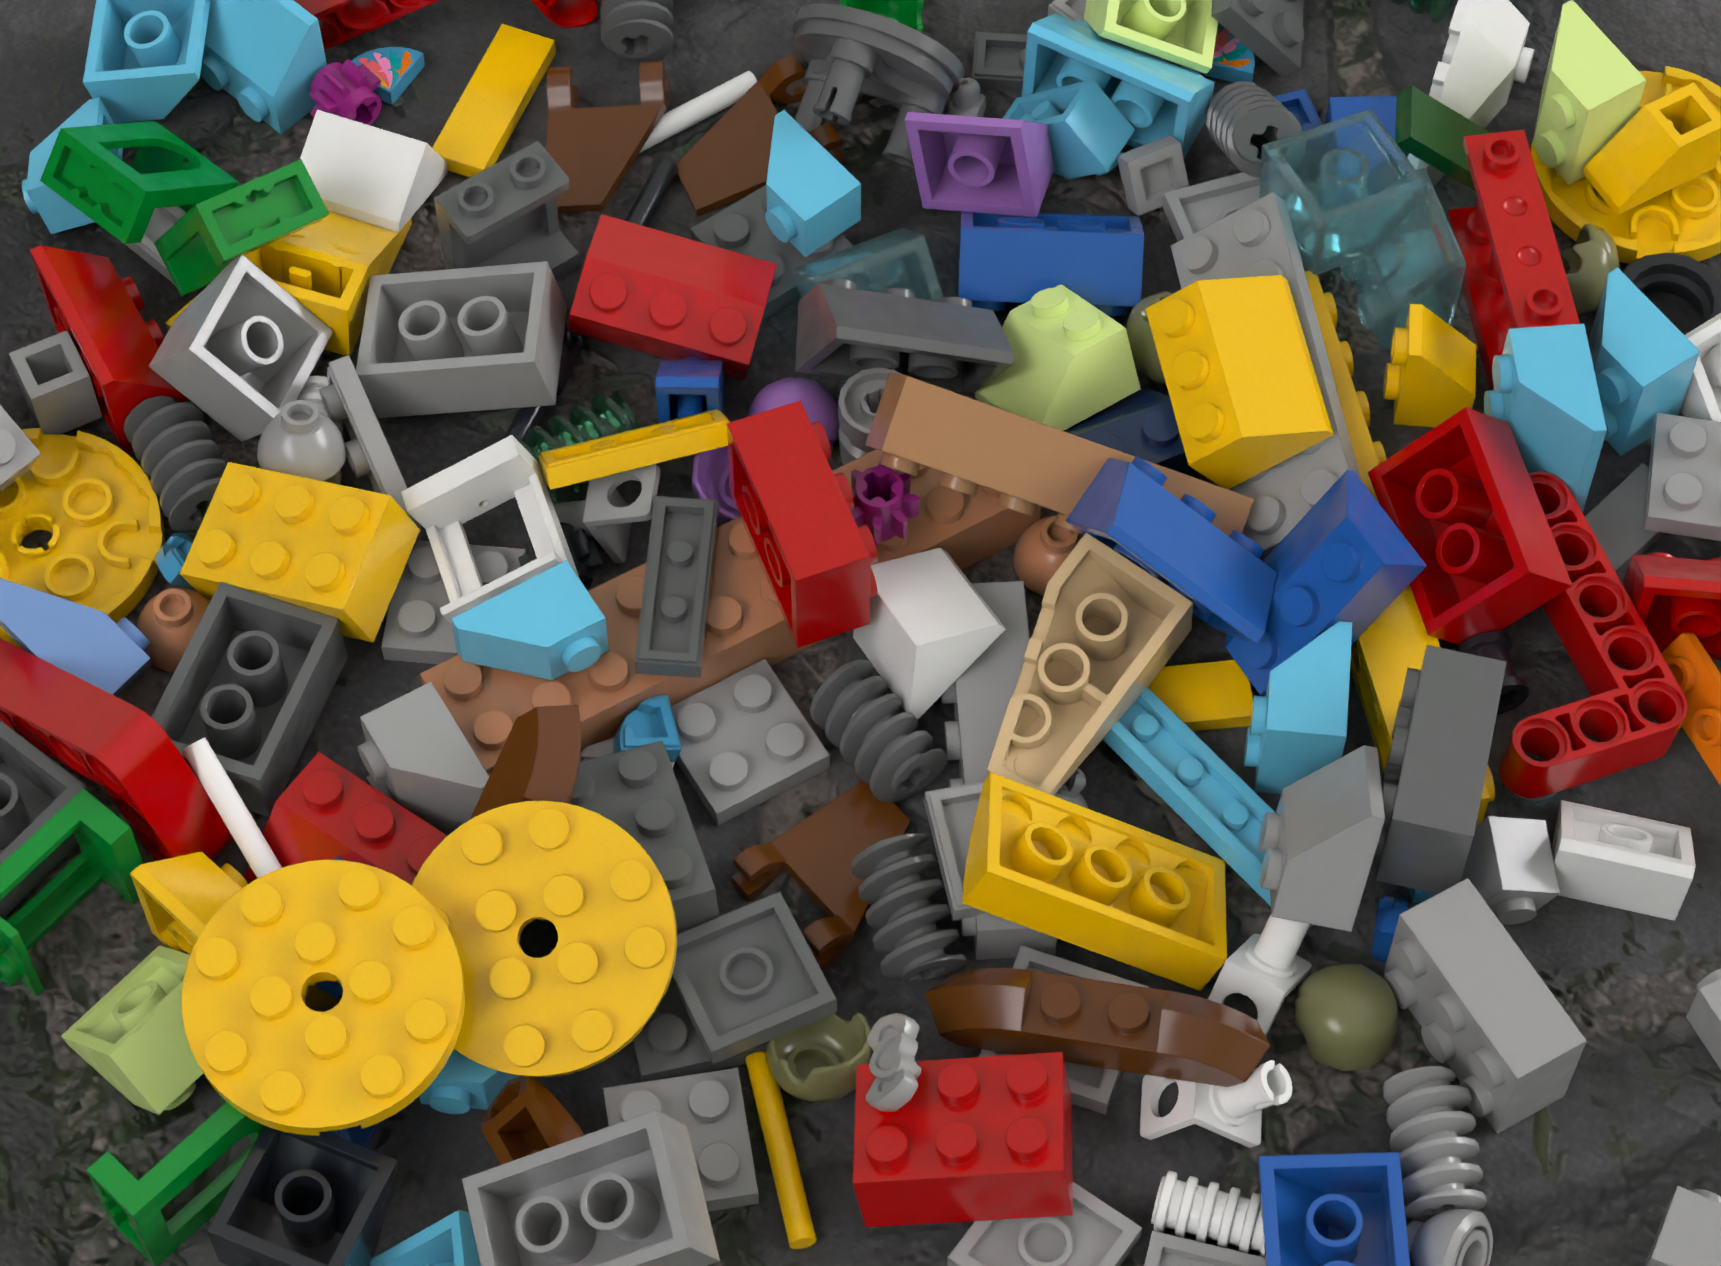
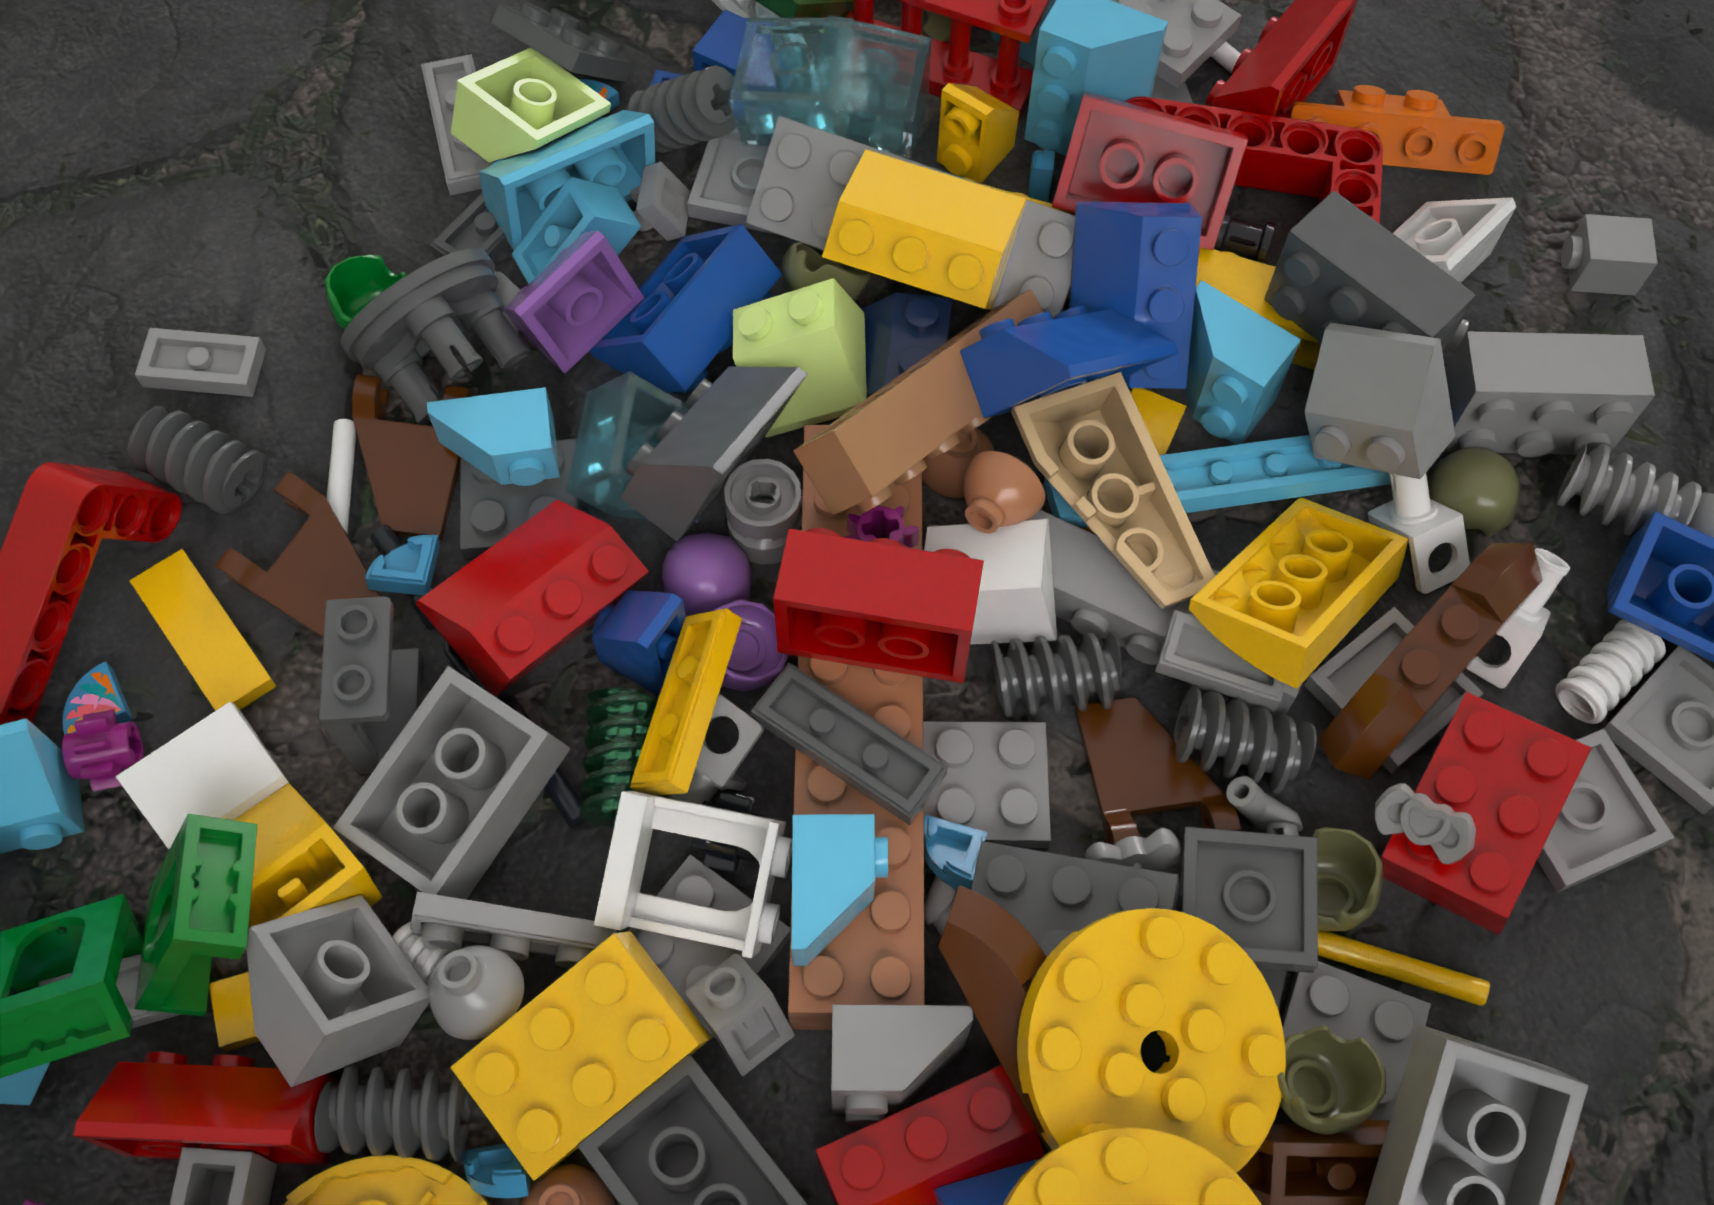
camera: 60 degrees left, 5 degrees up
none -> dark azure tile [365,535,440,596]
none -> light grey bracket [685,954,795,1077]
none -> nougat brick [963,451,1045,534]
none -> light grey piece [1084,828,1182,871]
none -> light grey arm [1226,776,1303,836]
none -> olive hair [1277,1025,1386,1135]

